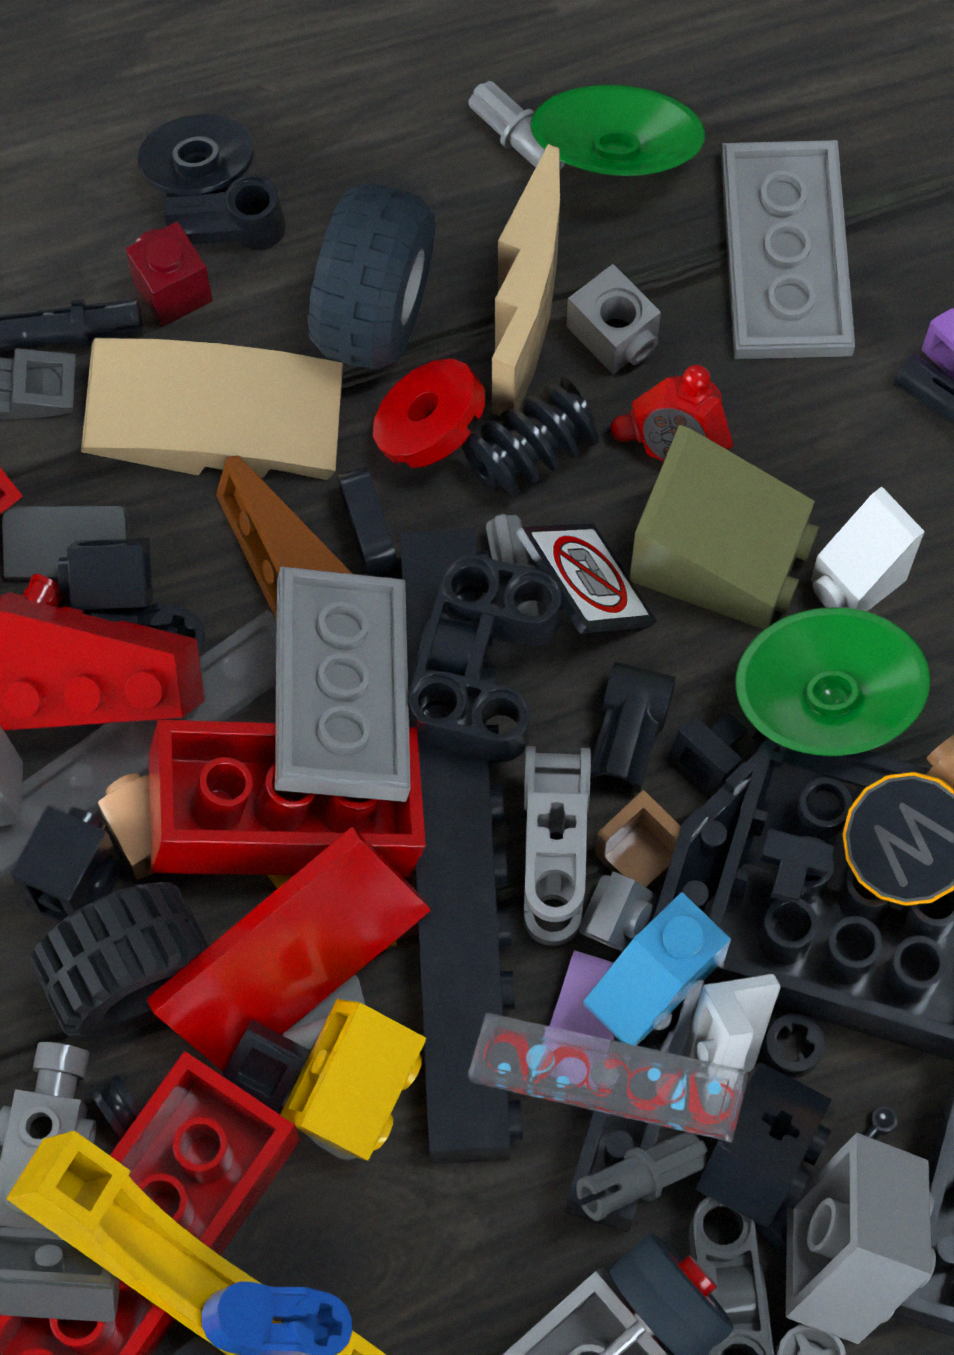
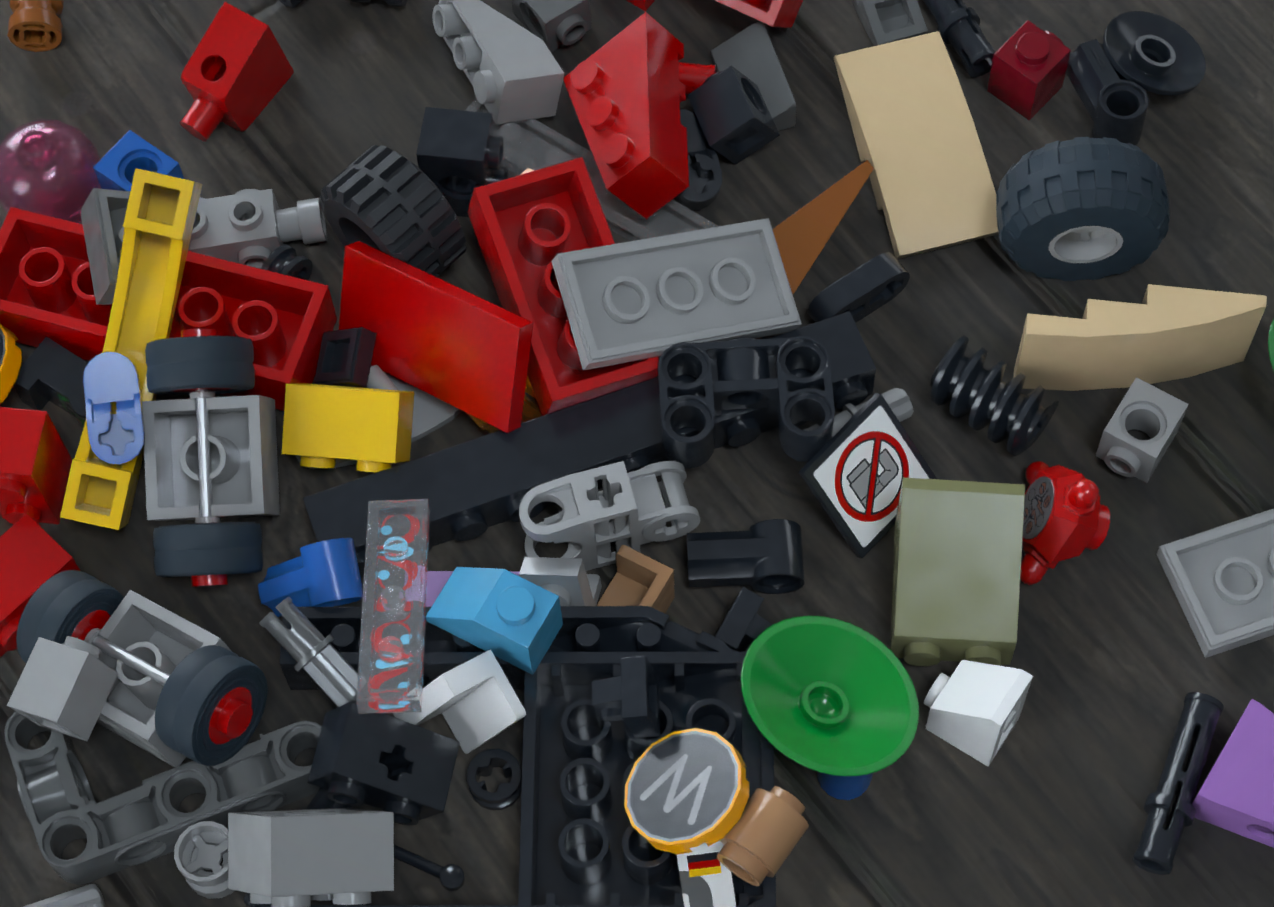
camera: 75 degrees right, 5 degrees down
red tile [373,358,485,468] -> none
none -> brick [142,329,280,586]
none -> blue piece [258,538,364,617]

